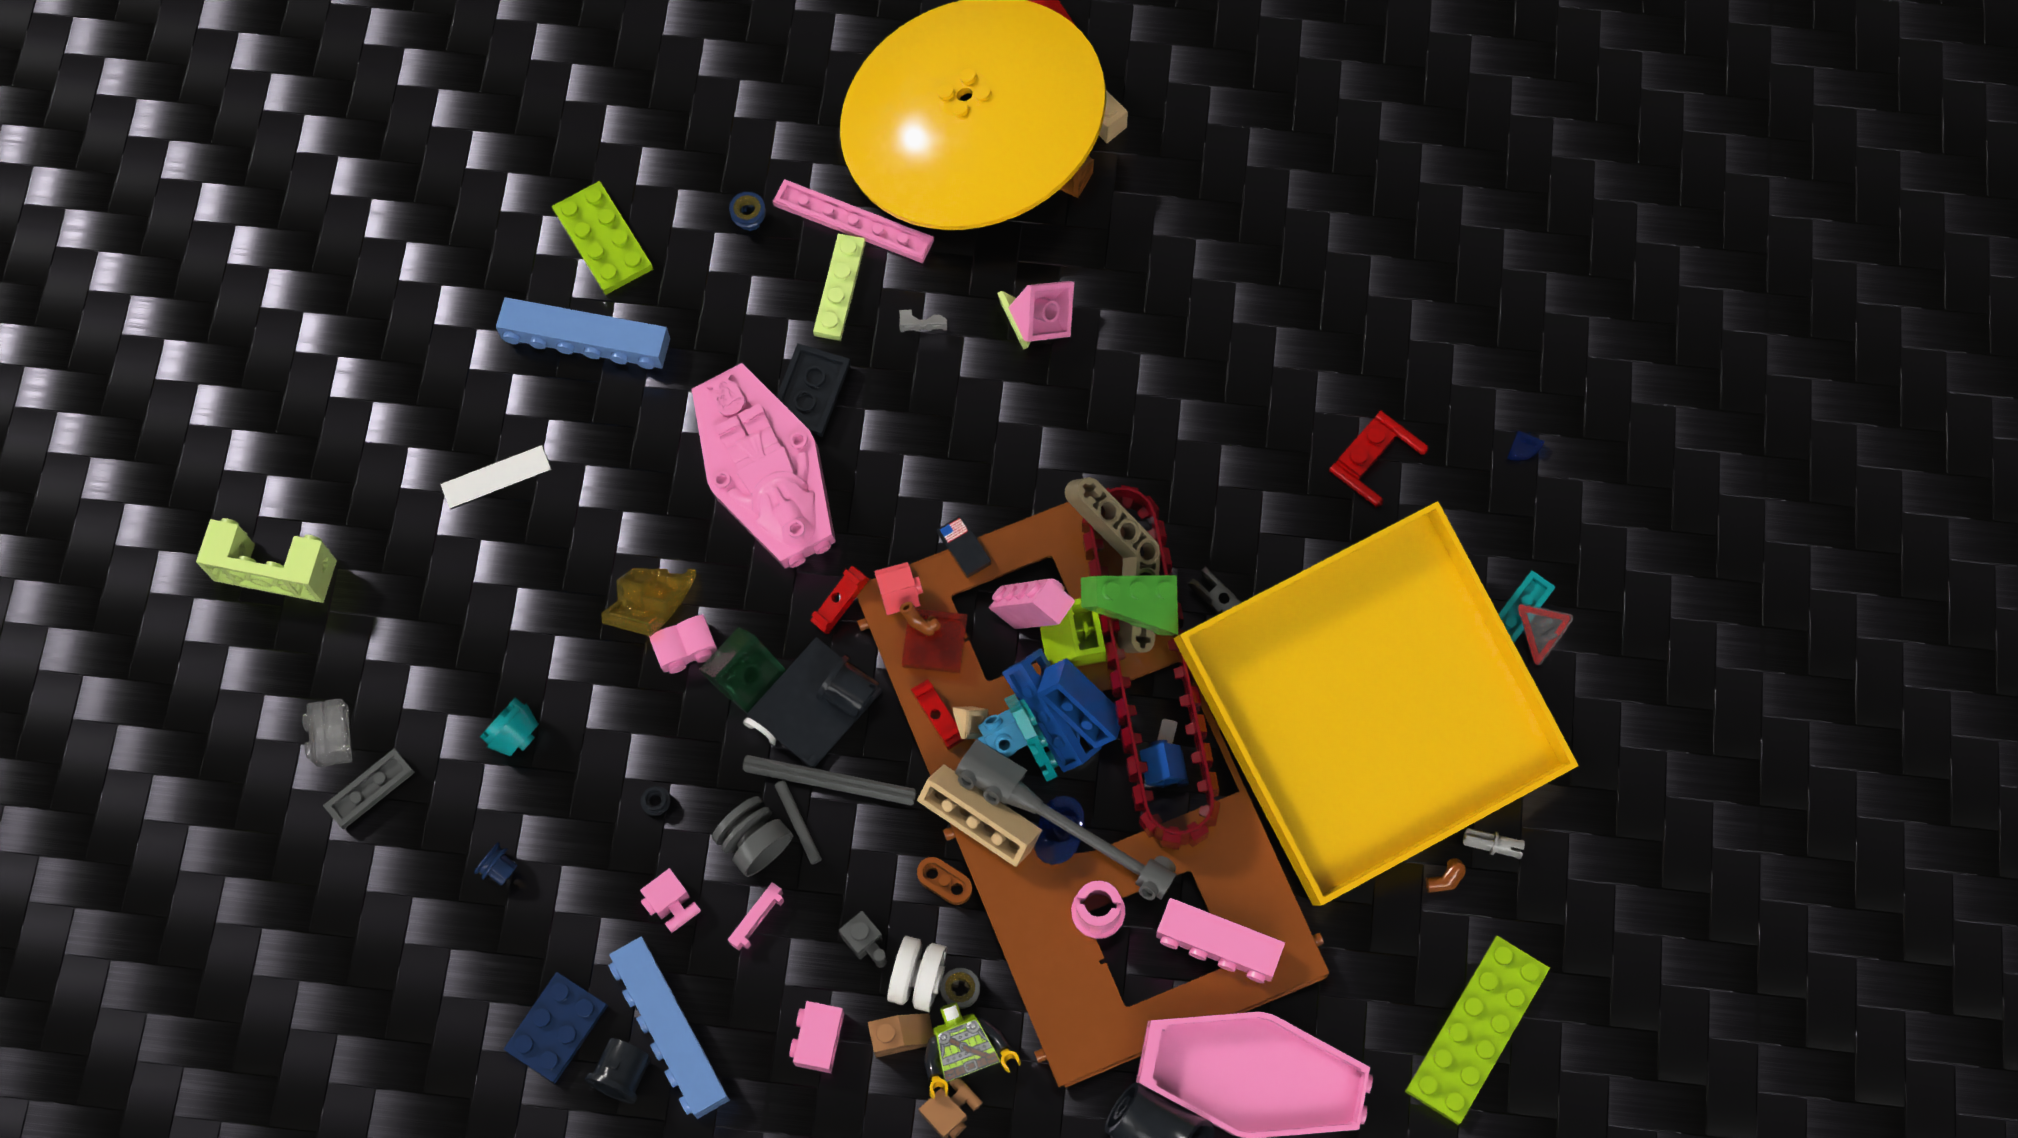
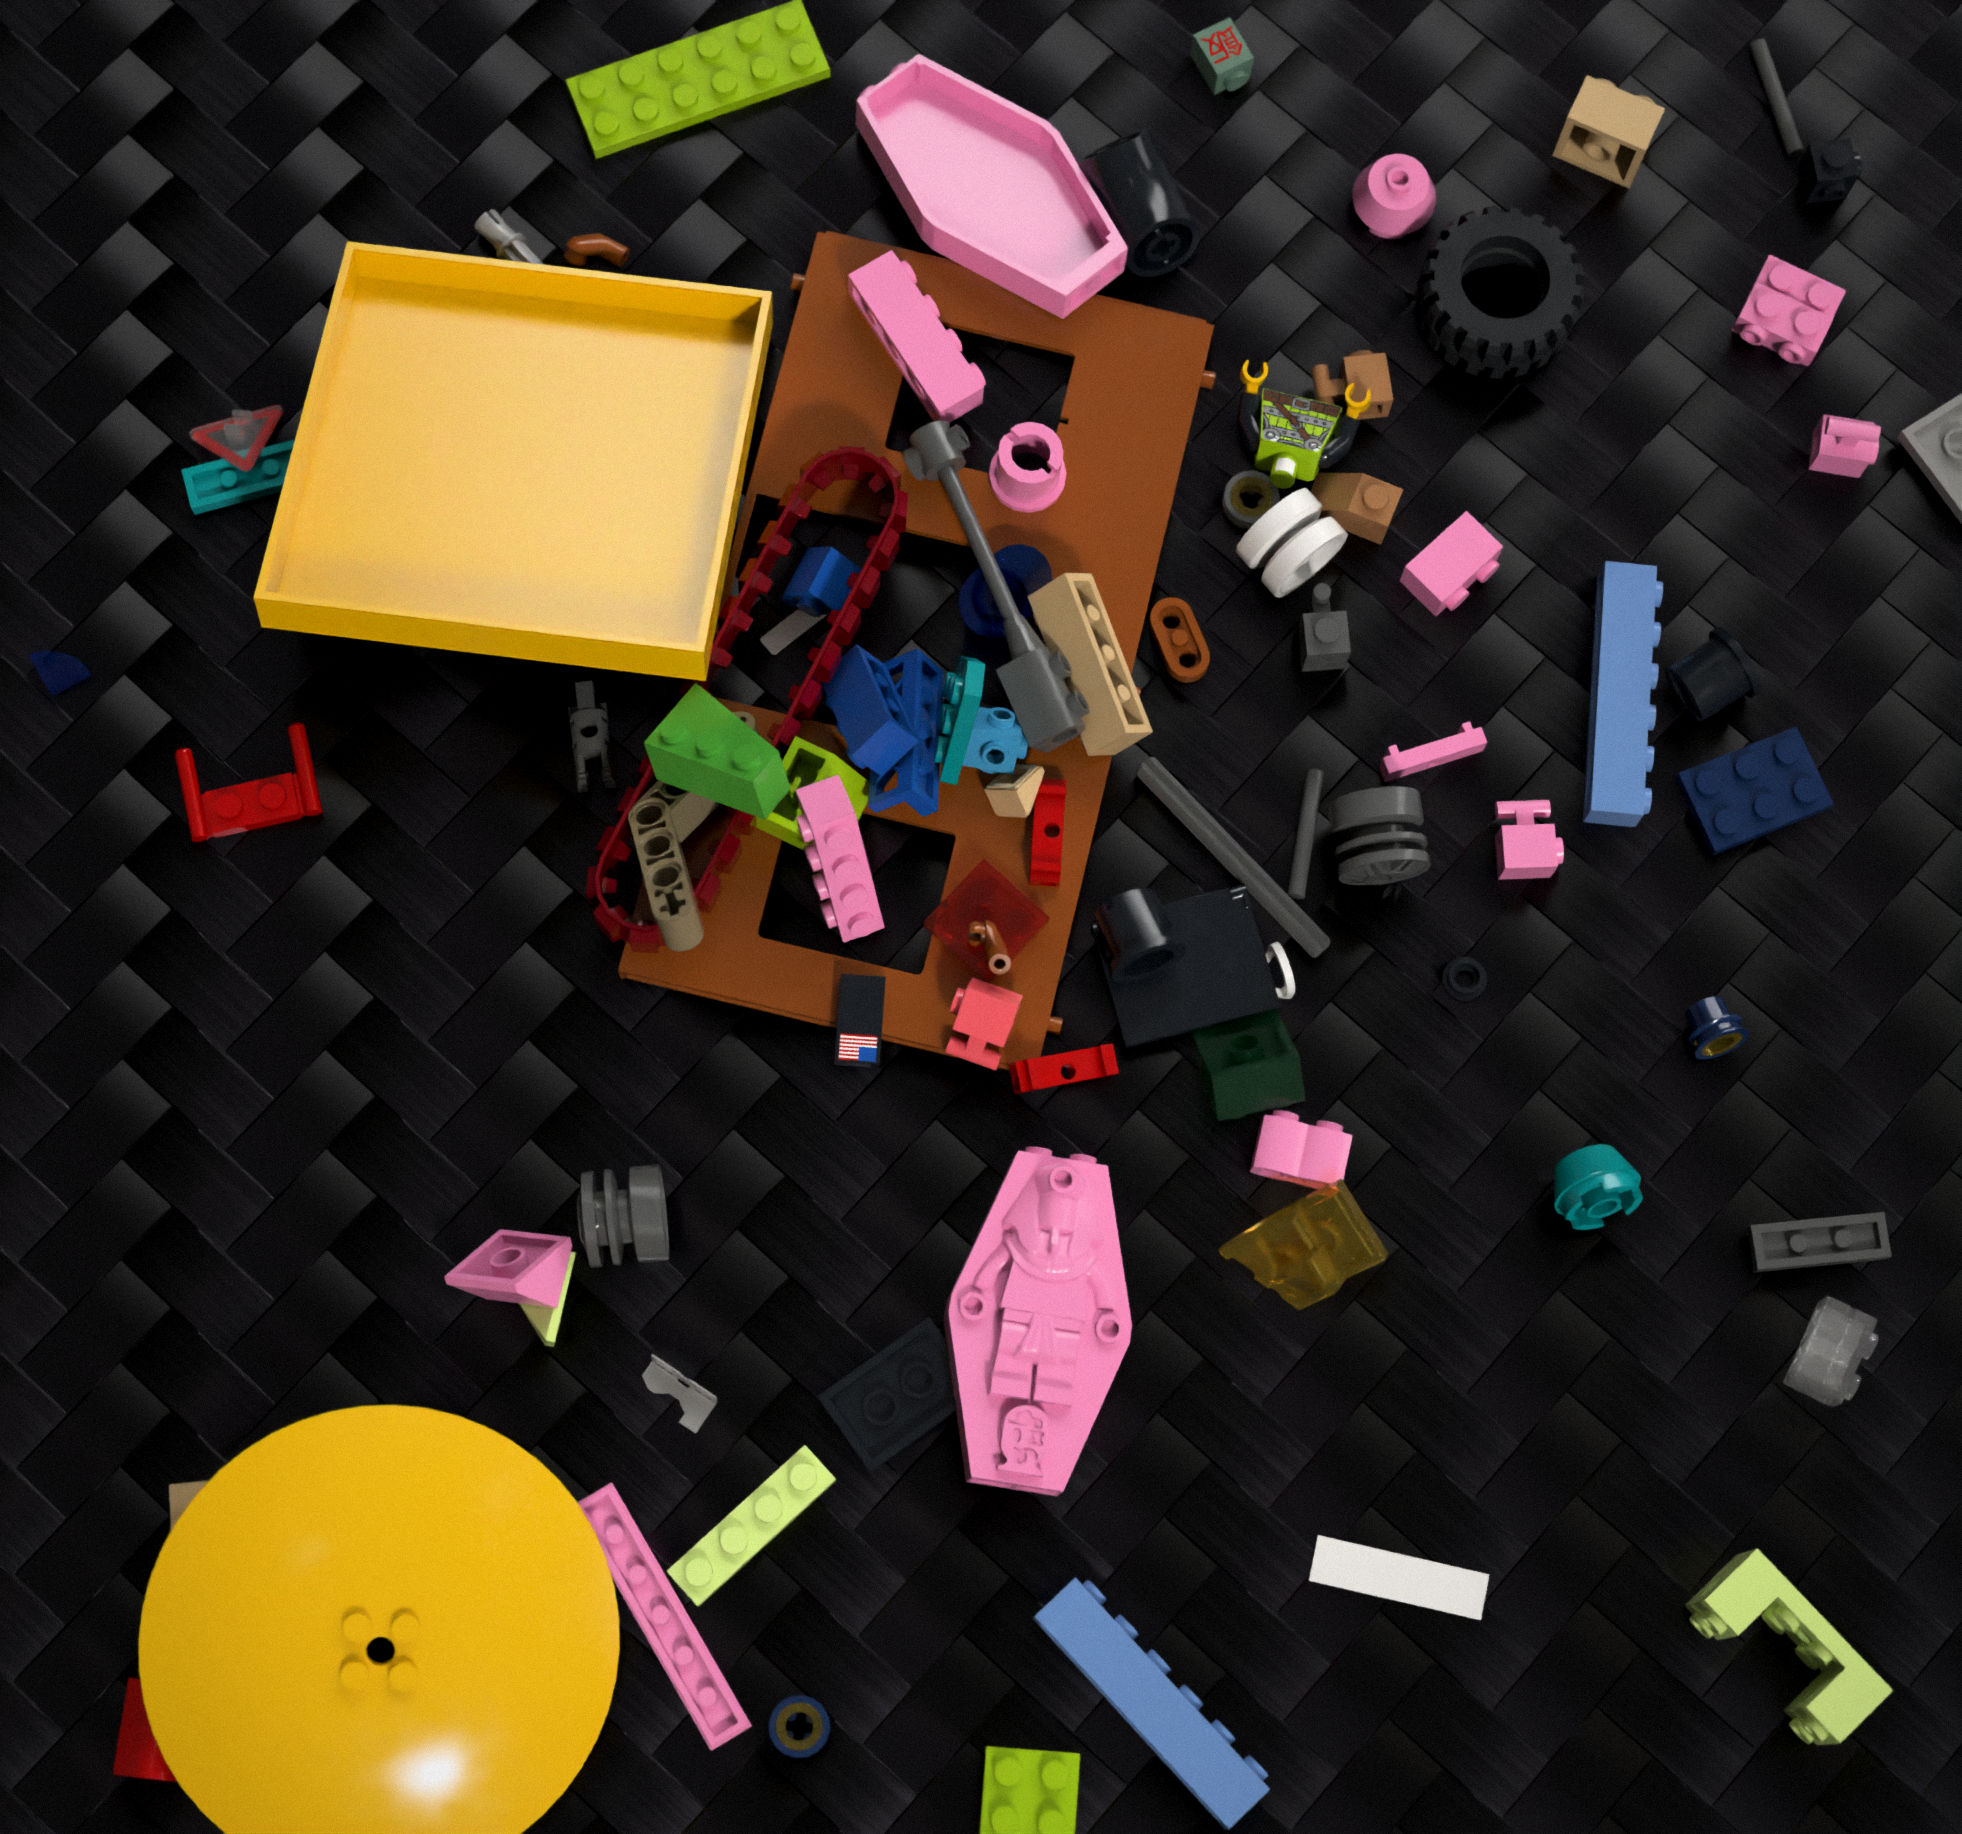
camera: 150 degrees left, 5 degrees up
none -> dark grey wheel [577,1164,670,1268]

